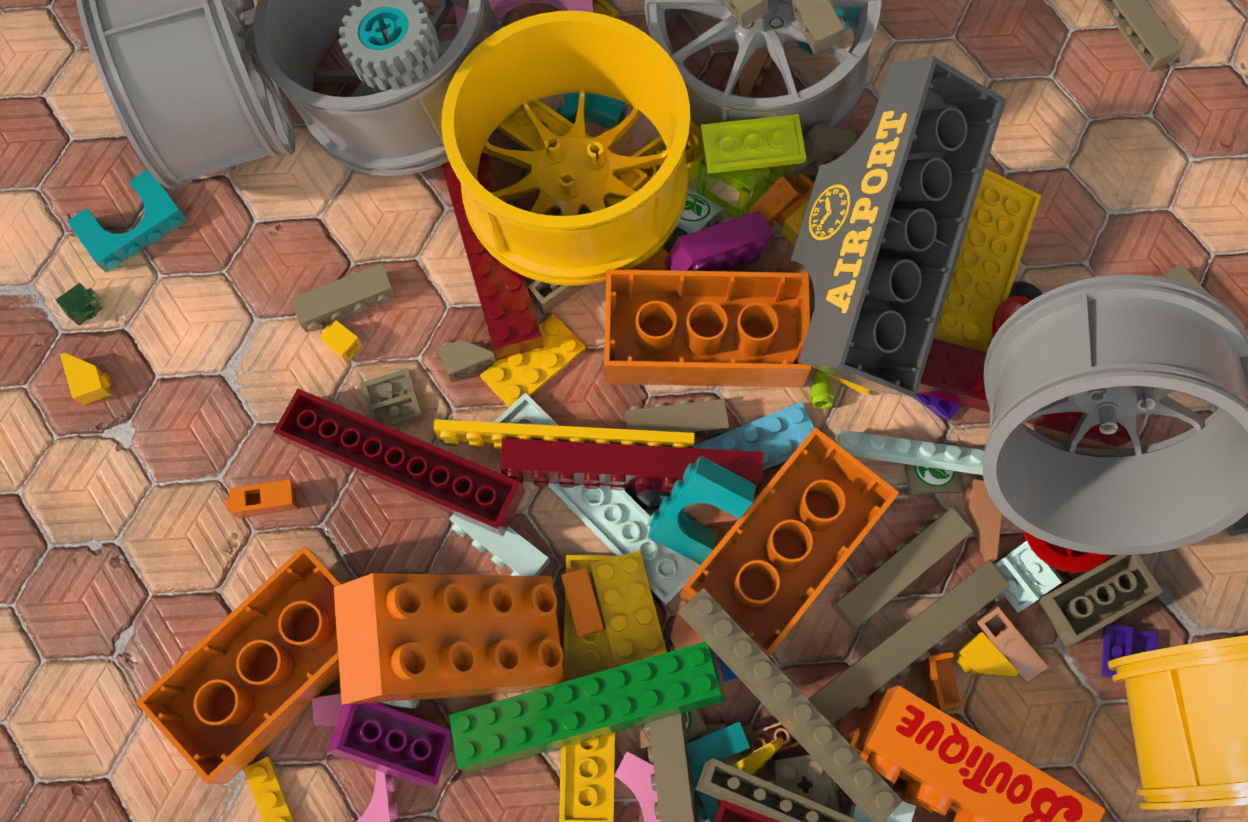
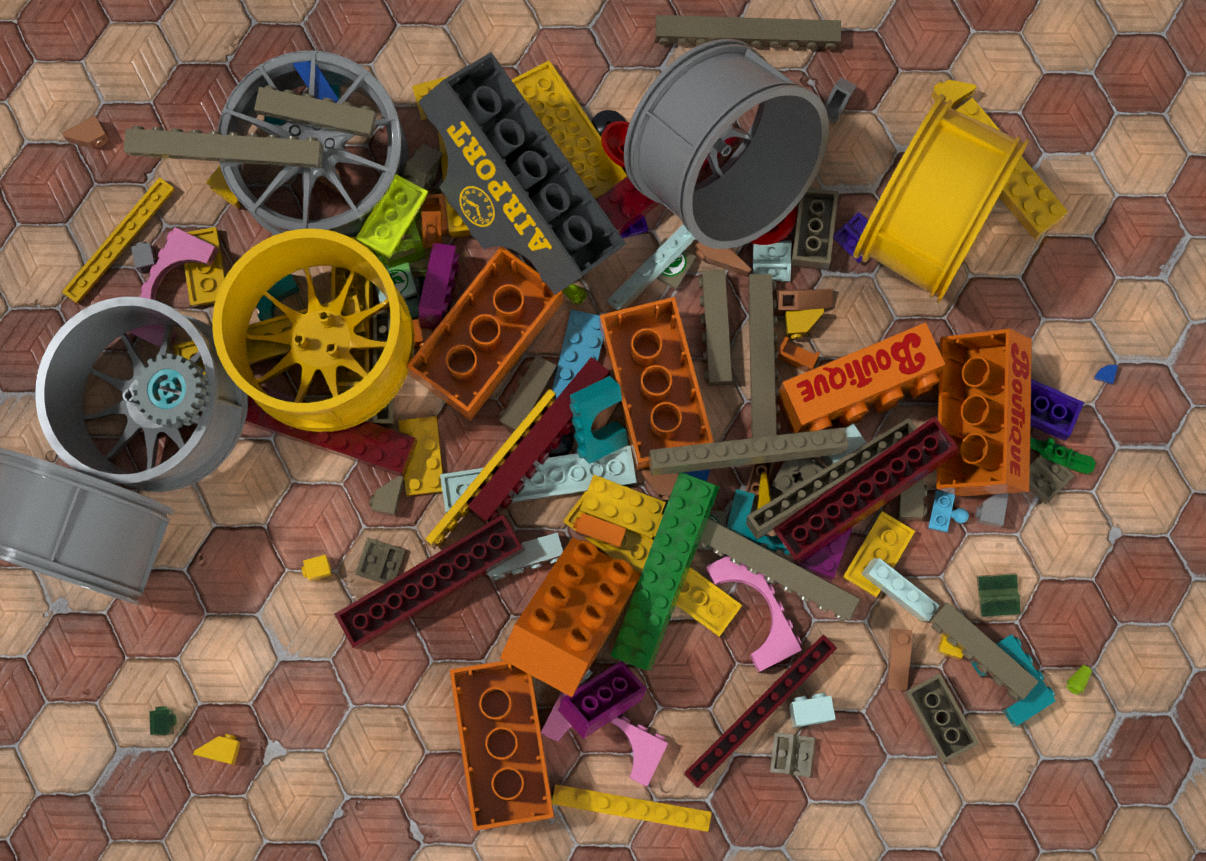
camera: 55 degrees left, 5 degrees up
teal arch [67,169,187,273] -> none
orange brick [226,479,299,518] -> none
dark tan brick [290,263,396,332] -> none

